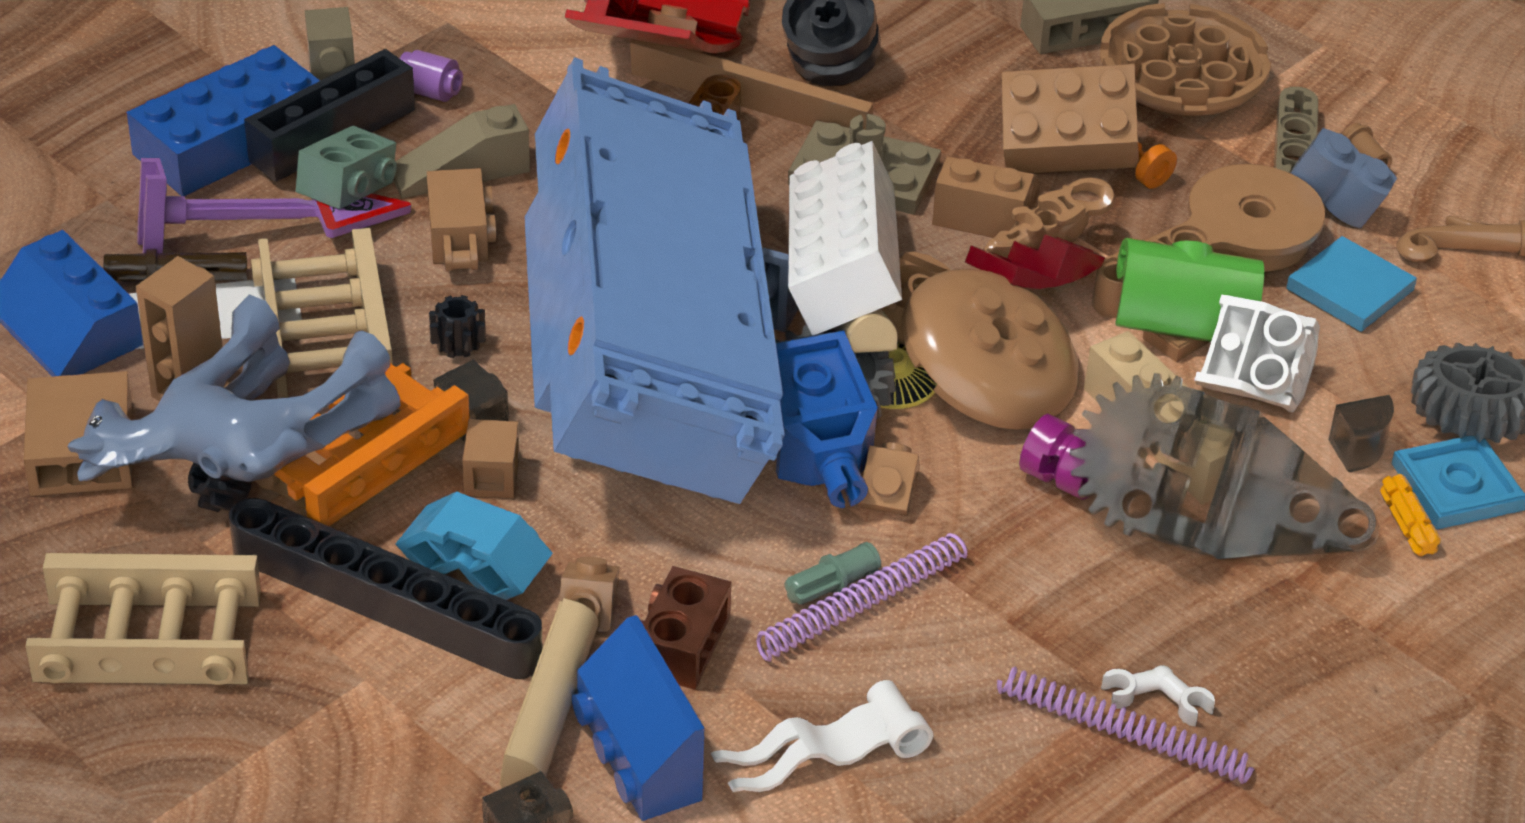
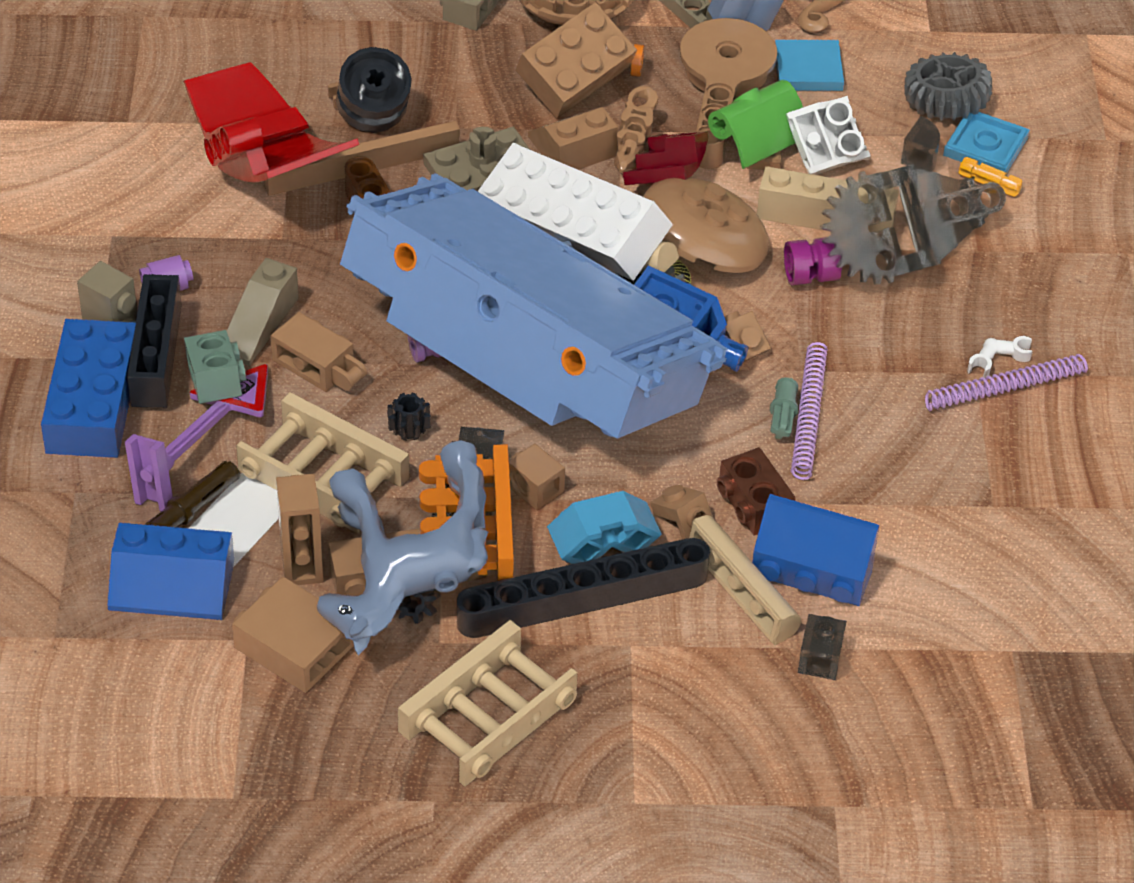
camera: 45 degrees left, 5 degrees up
medium nougat plate [647,5,697,35] -> none
white flag [711,680,933,792] -> none

